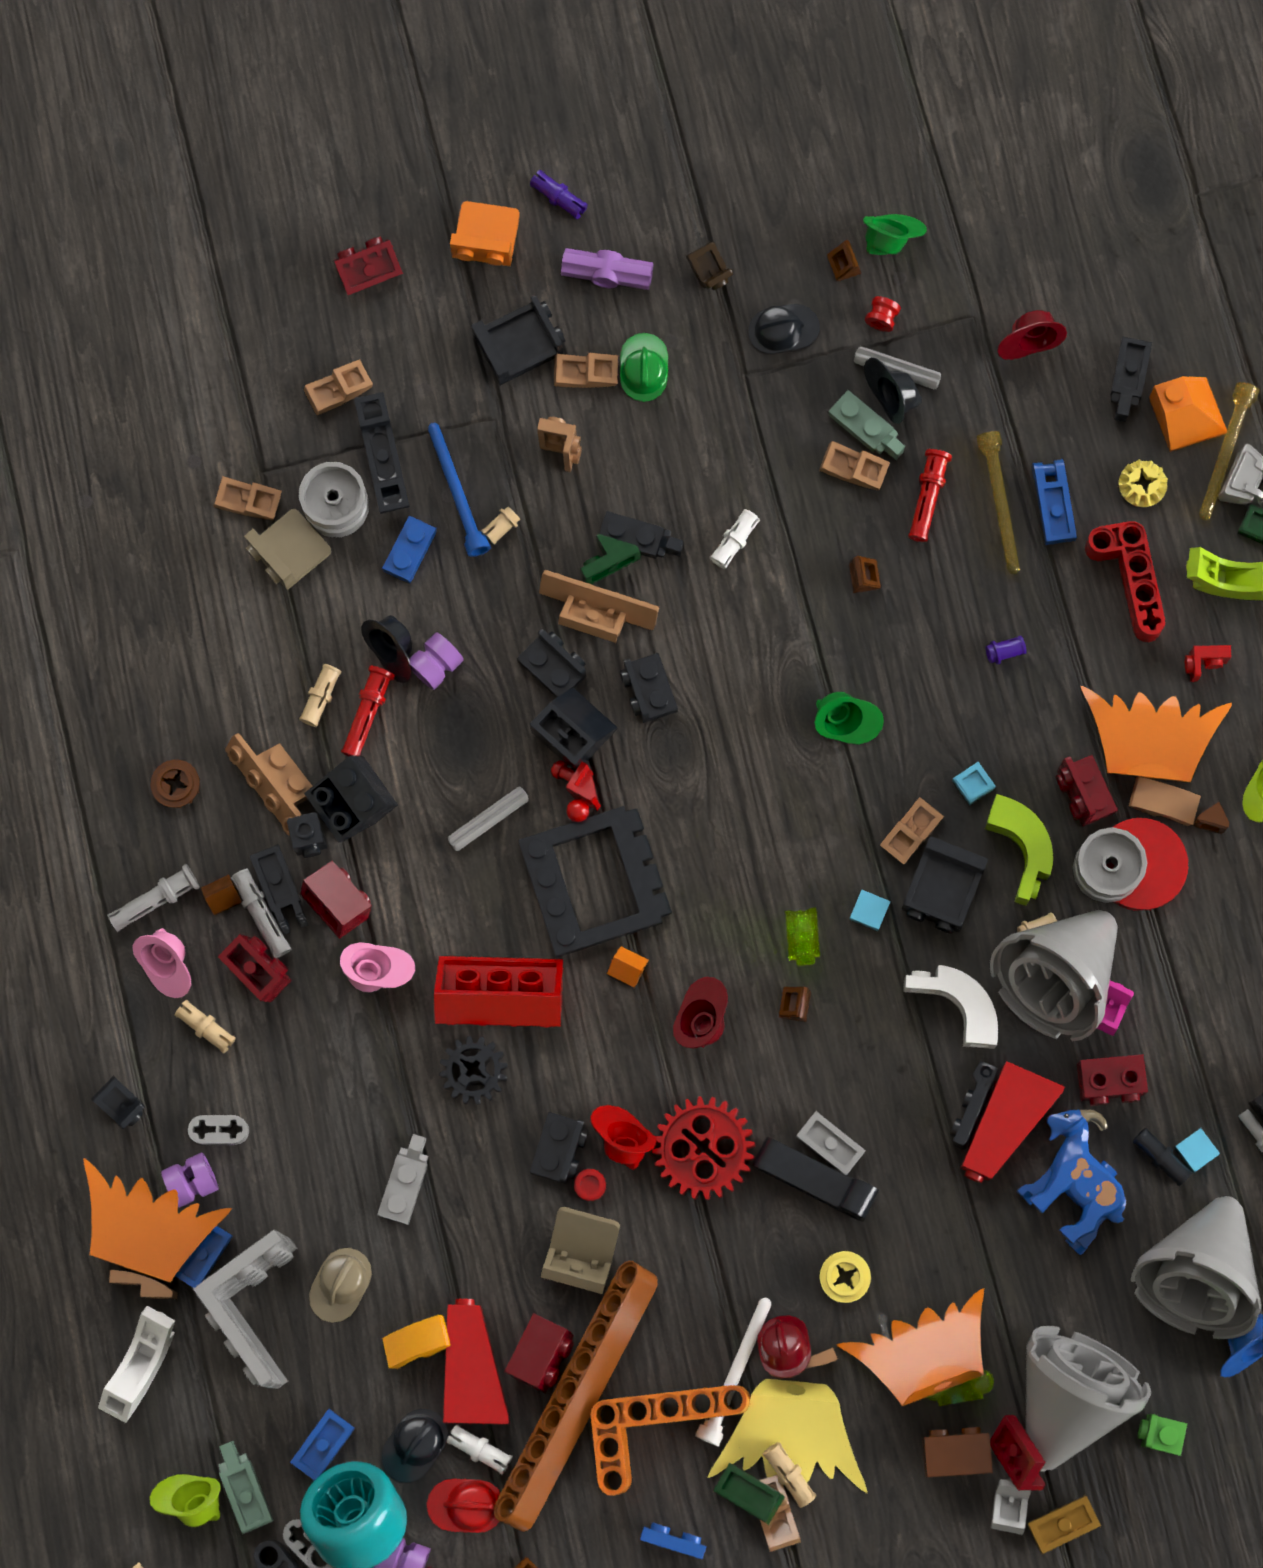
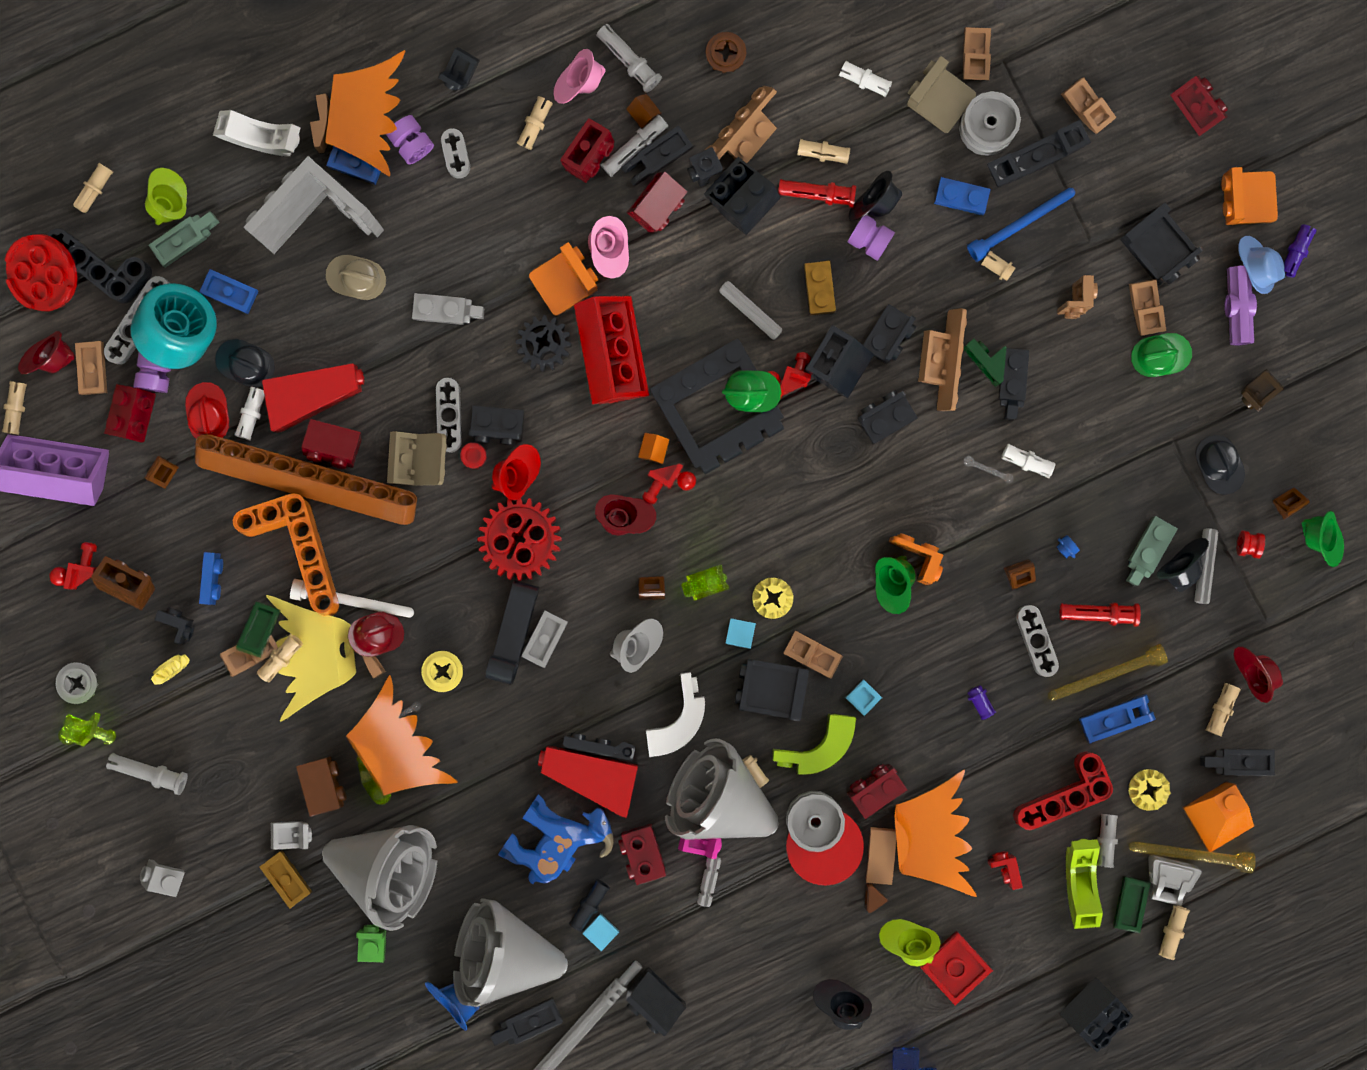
camera: 70 degrees right, 10 degrees up
light orange slope [382,1315,450,1369] -> none
medium nougat slope [819,441,890,490] -> none
dark red bracket [990,1415,1046,1491] -> none
none -> light grey beam [436,378,462,453]
none -> orange bracket [529,242,598,316]
none -> light grey piece [610,619,663,673]
none -> red piece [642,464,696,504]
none -> light grey axle [697,857,721,907]
none -> green piece [722,370,781,412]
none -> light yellow gear [752,578,793,619]
none -> pearl gold plate [804,261,836,315]
none -> white pin [839,61,892,97]
none -> orange bracket [889,533,943,585]
none -> clear hinge [963,456,1014,483]
none -> light grey beam [1016,605,1059,677]
none -> blue plate [1057,535,1080,558]
none -> light grey pin [1097,814,1118,868]
none -> tan pin [1206,683,1241,737]
none -> medium blue piece [1238,236,1285,294]

